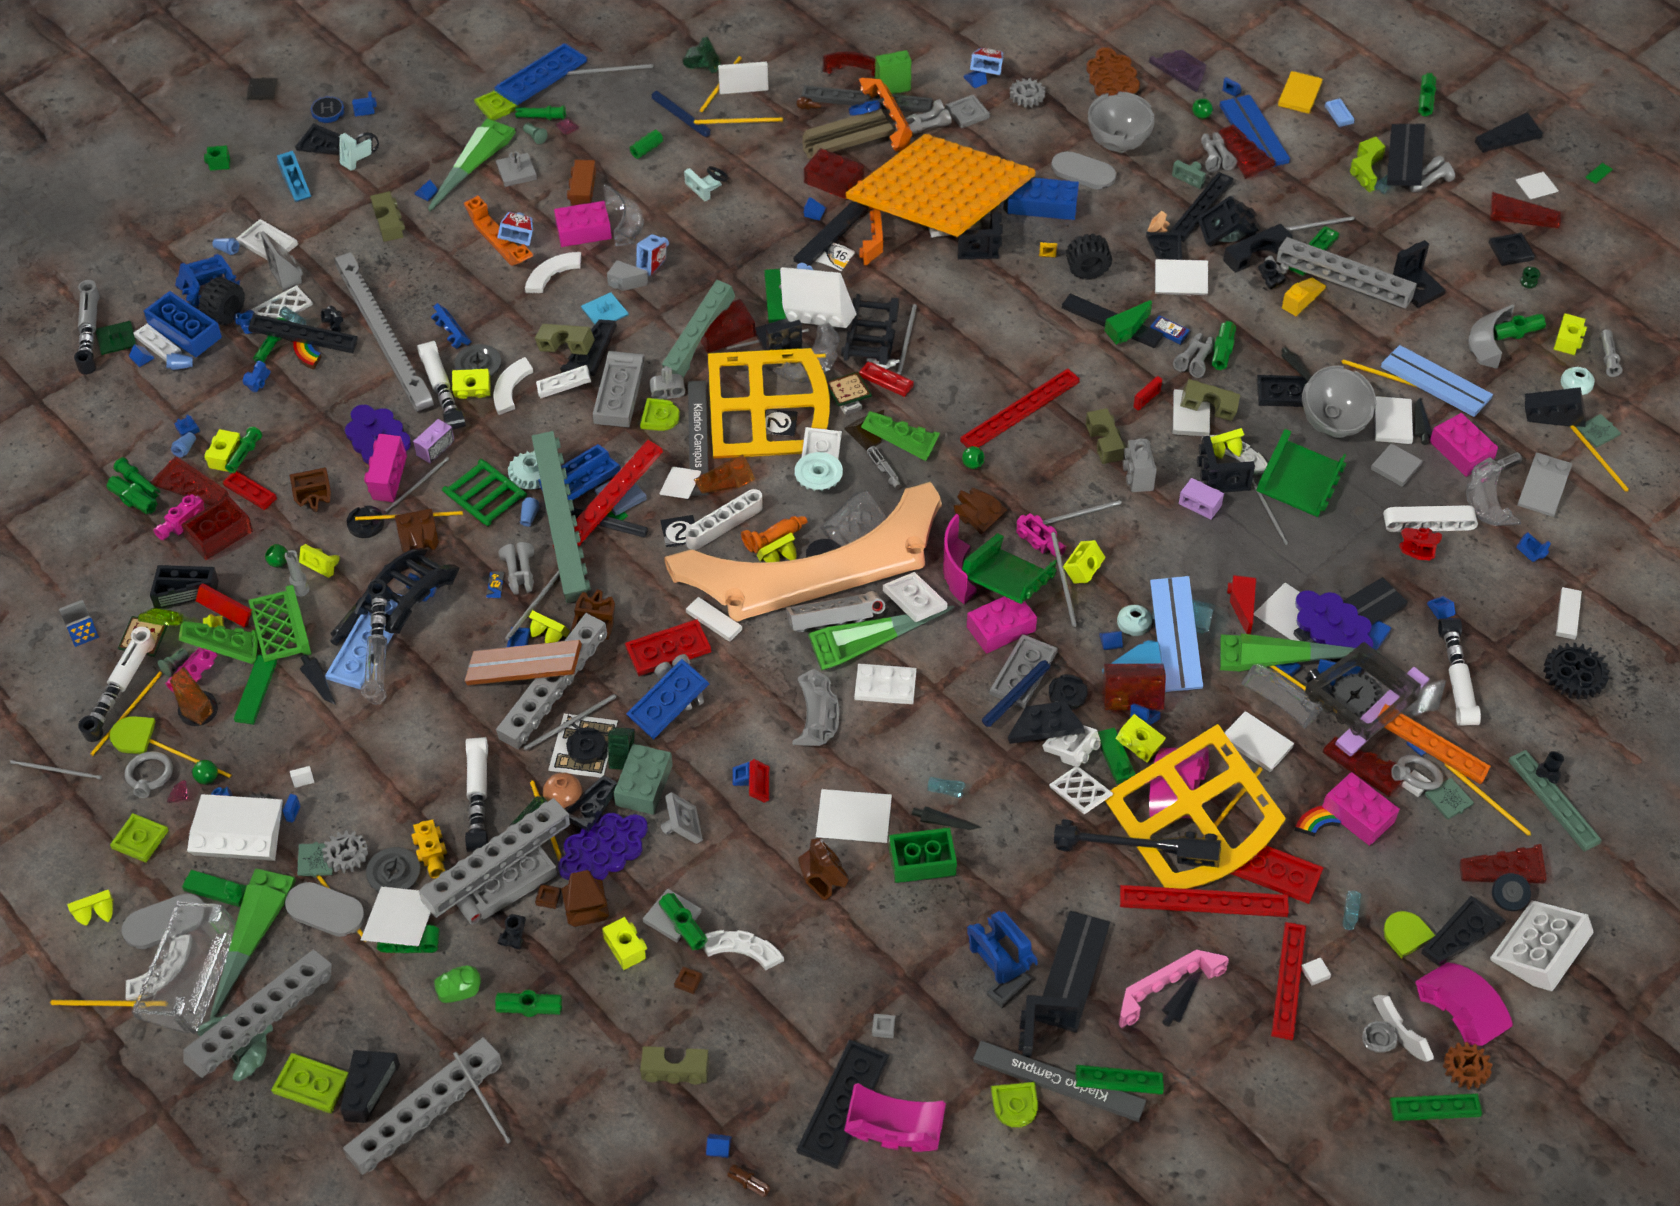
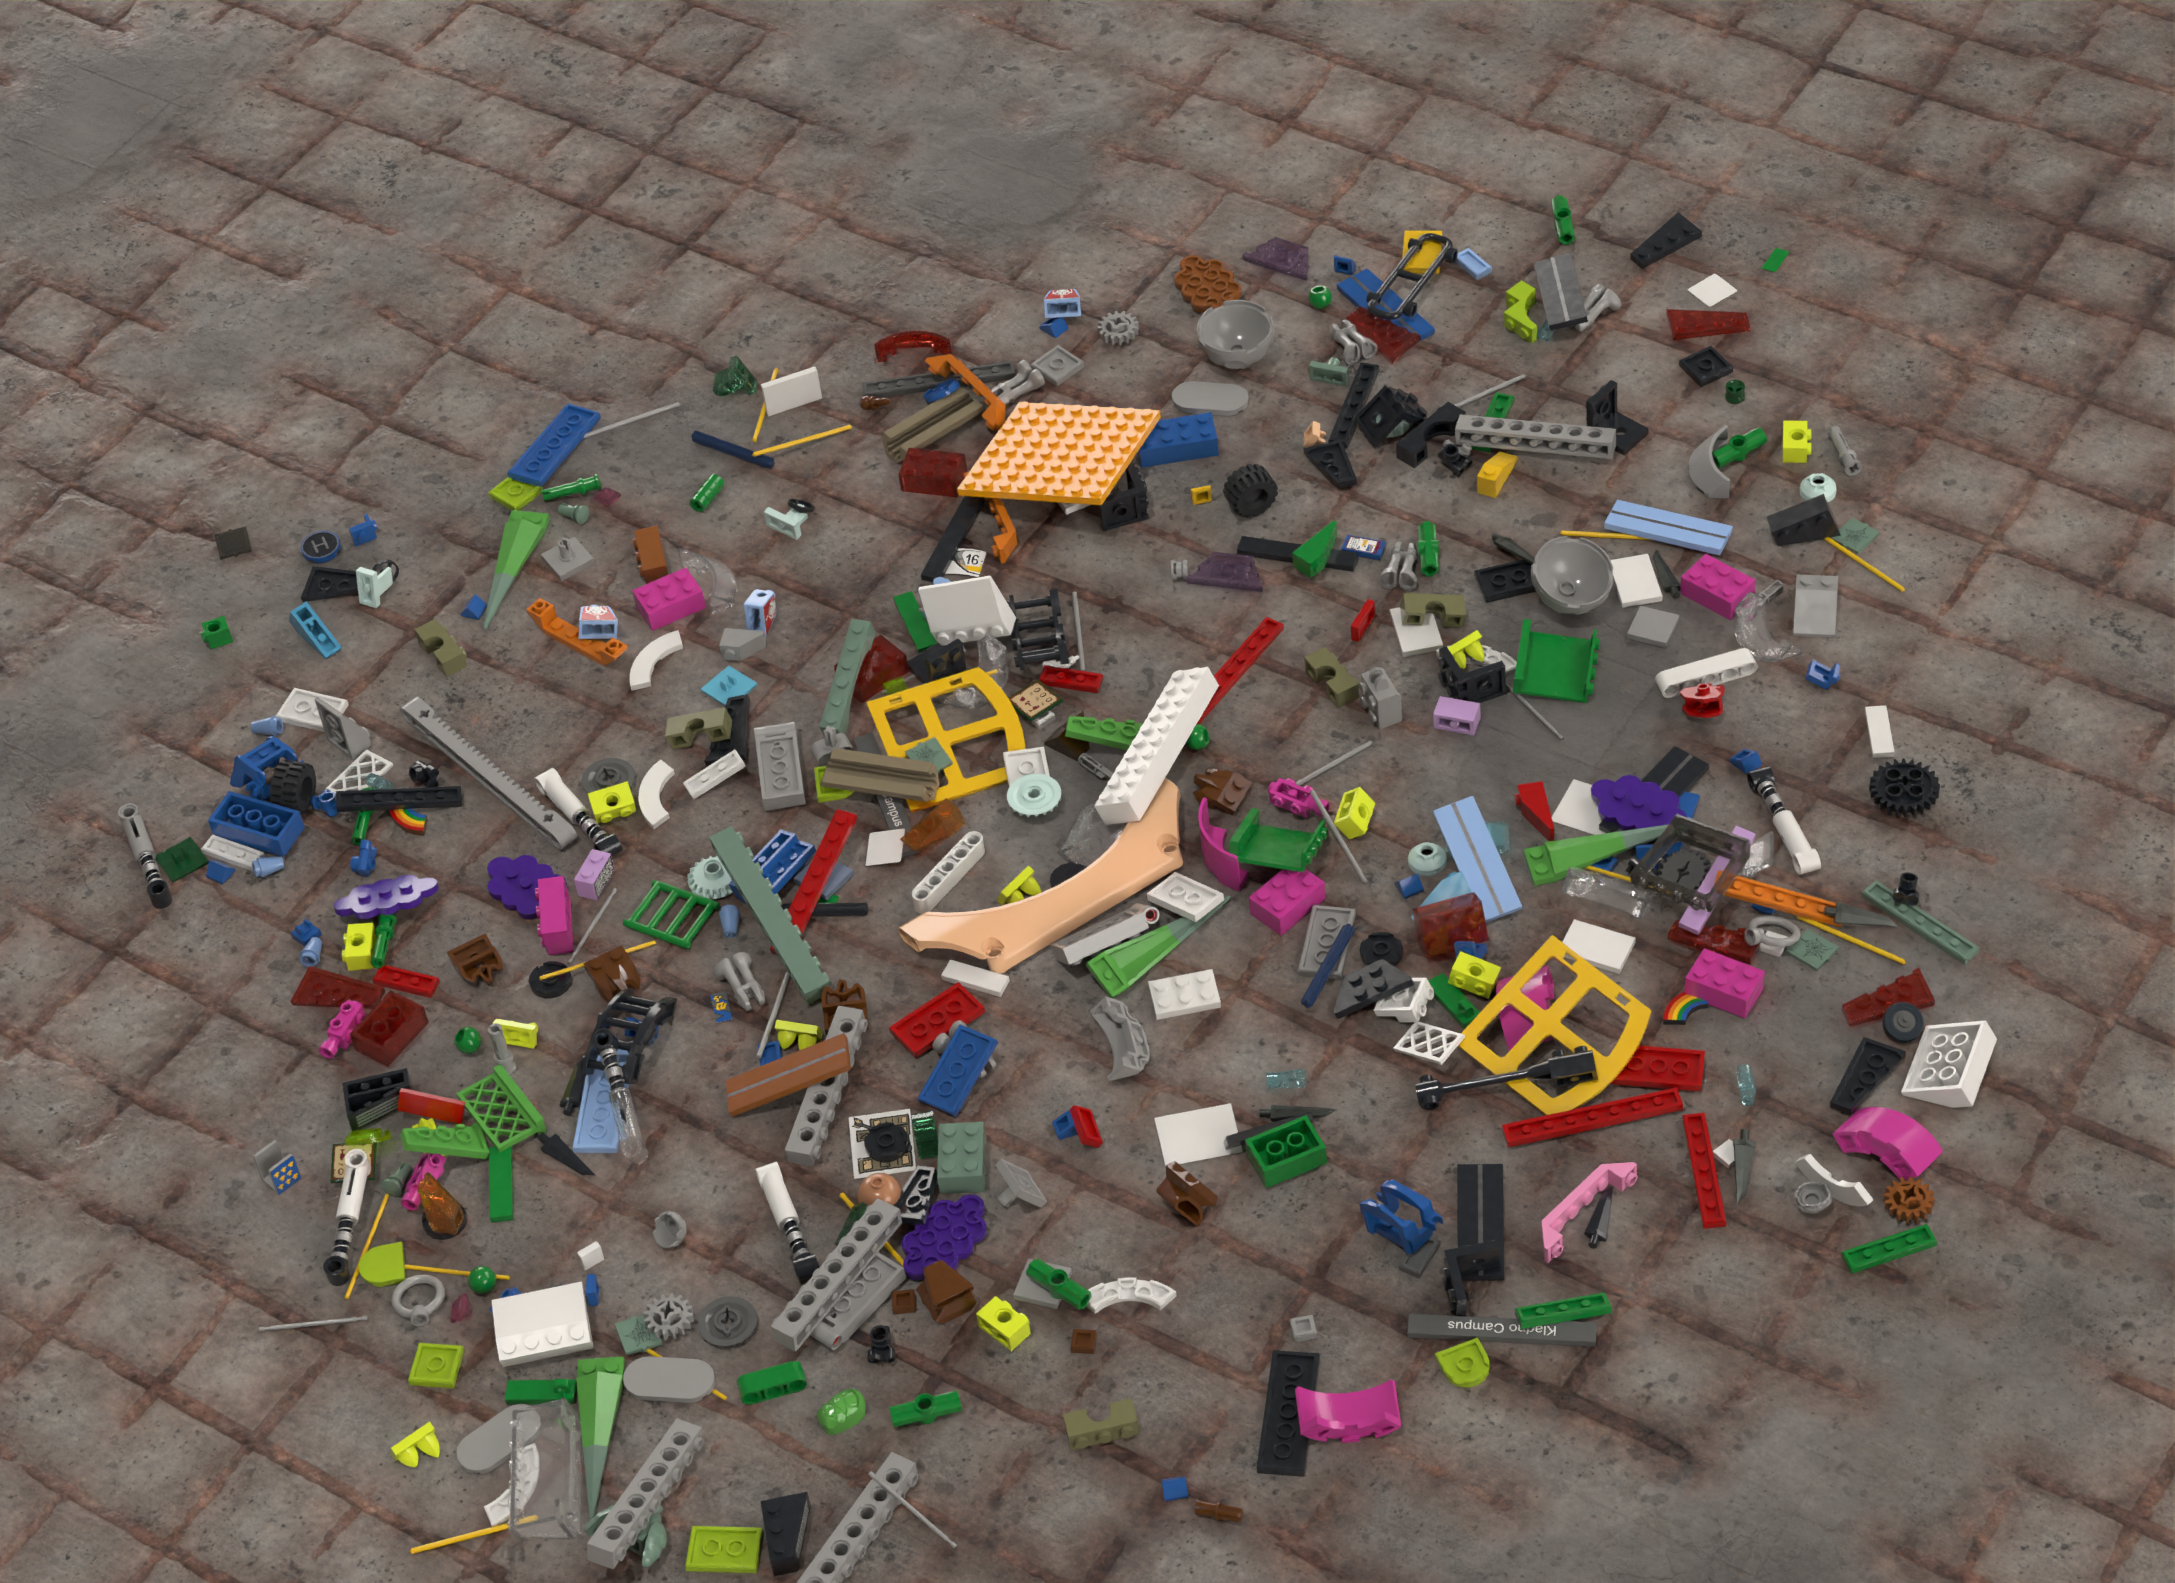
camera: 10 degrees left, 5 degrees down
green piece [106,476,158,515] -> none
green pin [113,457,160,499] -> none
white sticker [361,887,430,946] -> none
yellow brick [411,819,447,878] -> none
blue plate [431,303,471,349] -> none
light grey axle [524,694,617,750] -> none
sticker [660,515,695,548] -> none
orange piece [741,516,808,553] -> none
sticker [765,409,798,436] -> none
blue slope [804,197,826,220] -> none
bright green brick [875,50,911,94] -> none
white tile [1155,259,1208,295] -> none
yellow axle [1202,767,1263,838] -> none
lime tile [1384,911,1435,959] -> none
none -> plate [333,875,439,919]
none -> light grey hair [652,1211,687,1248]
none -> dark tan piece [820,748,940,802]
none -> clear neon green tile [883,677,908,701]
none -> sand green piece [905,737,953,774]
none -> white brick [1094,667,1219,825]
none -> light grey wheel [1171,560,1188,580]
none -> clear purple wing [1187,552,1263,592]
none -> black tile [1223,1112,1313,1150]
none -> black bar [1366,233,1458,320]
none -> pearl dark grey bar [1733,1129,1756,1204]
none -> pearl dark grey bar [1823,902,1899,927]

